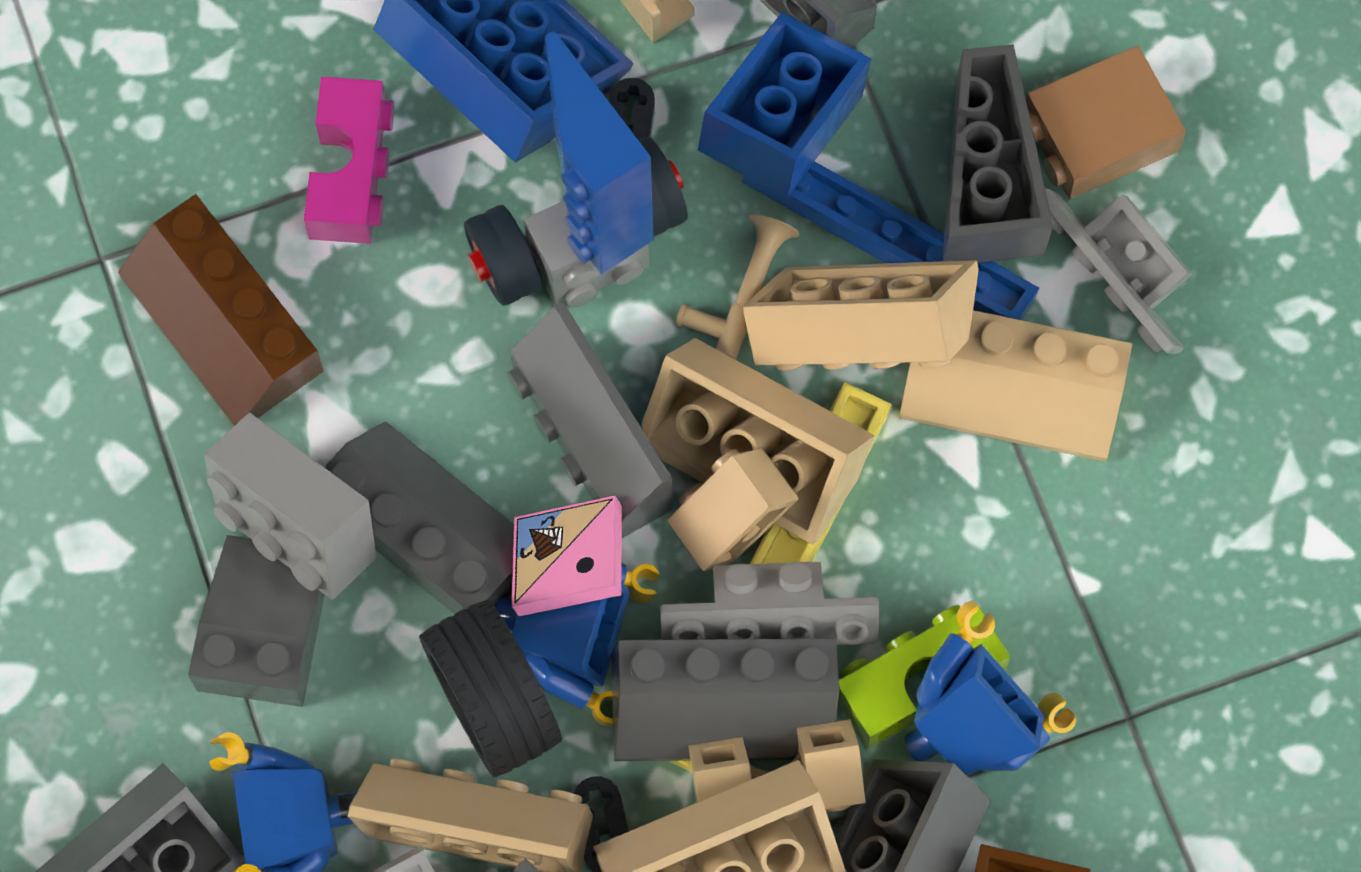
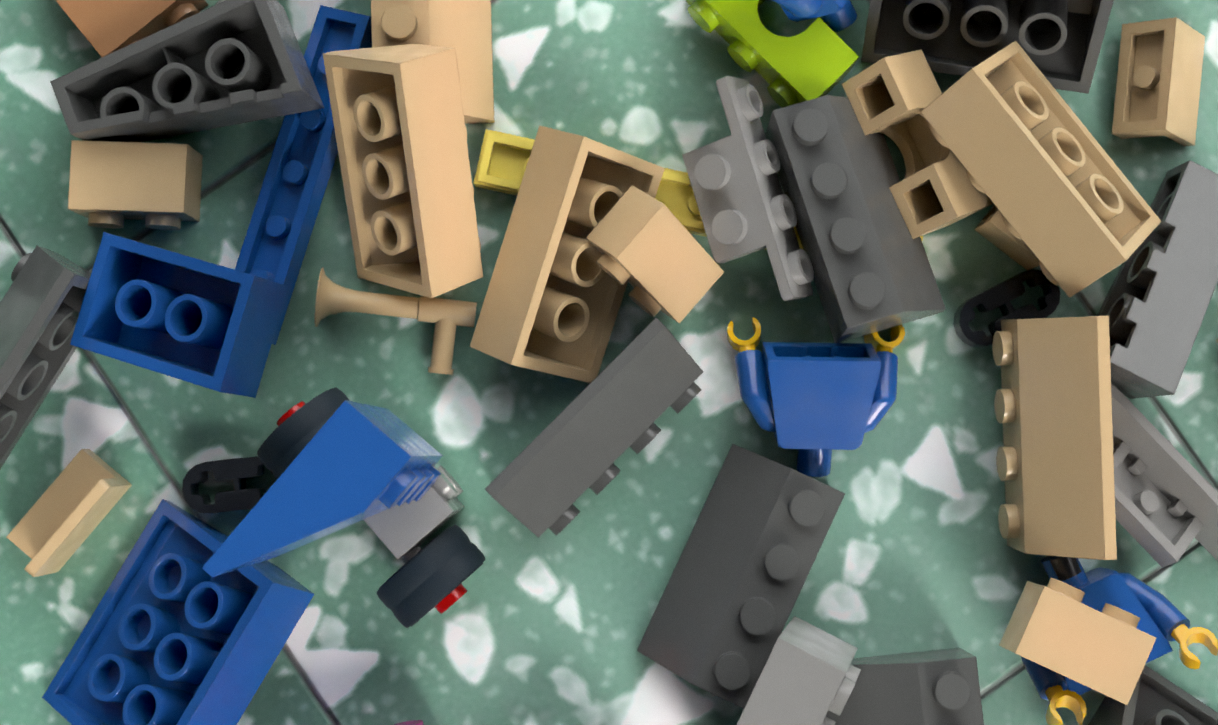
camera: 110 degrees left, 15 degrees up
black tyre [419,599,563,777] -> none
tile [512,496,622,616] -> none
none -> tan brick [68,140,203,230]
none -> tan brick [999,578,1156,705]

